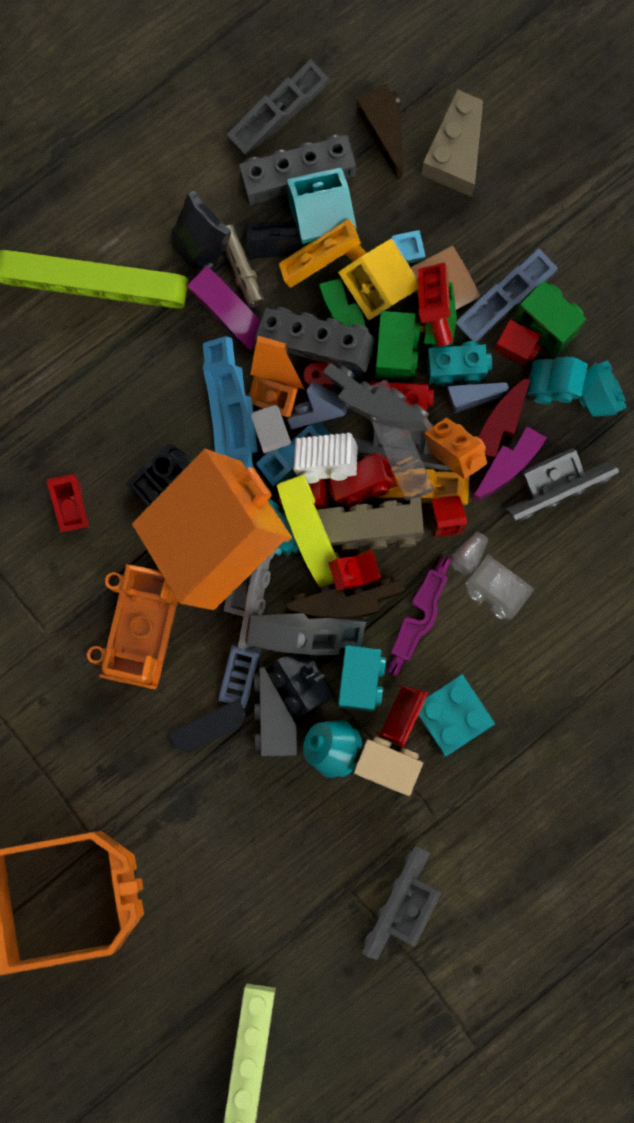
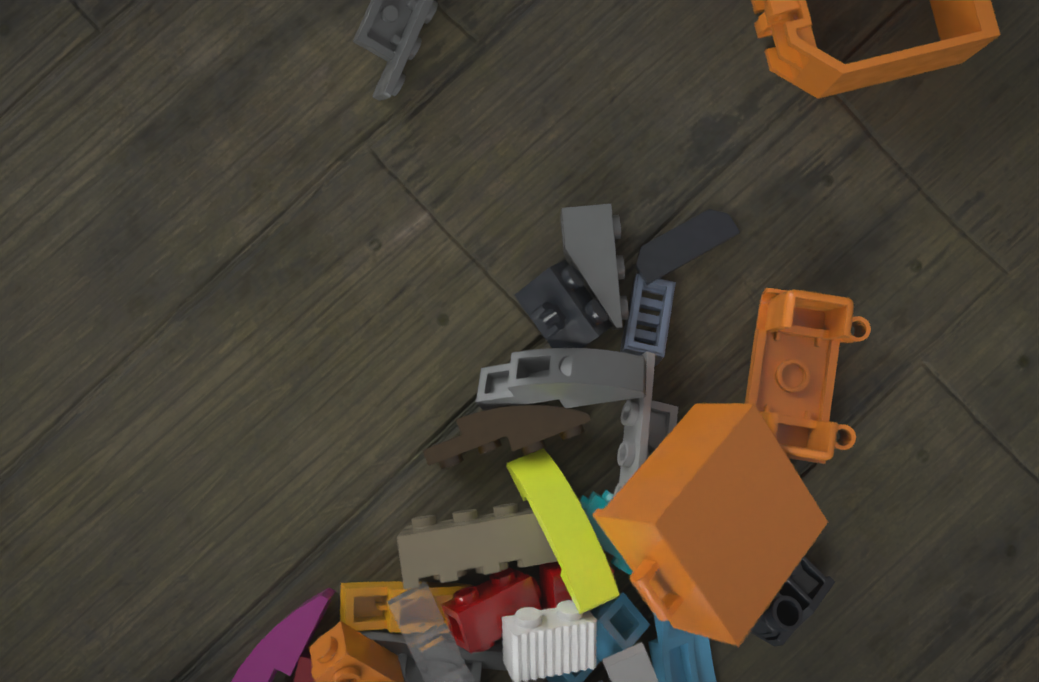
camera: 175 degrees right, 5 degrees up
red slope [47,474,89,532] -> none
teal cone [303,720,362,778] -> none
red slope [328,550,381,590] -> none
teal brick [338,646,386,712] -> none
tan brick [353,737,424,796] -> none
red piece [376,684,428,747] -> none
magenta piece [386,555,452,677] -> none
teal brick [418,674,495,757] -> none
red slope [431,495,467,538] -> none
clear cone [450,532,489,576] -> none
clear brick [465,555,535,620] -> none
dark grey bracket [505,448,619,521] -> none

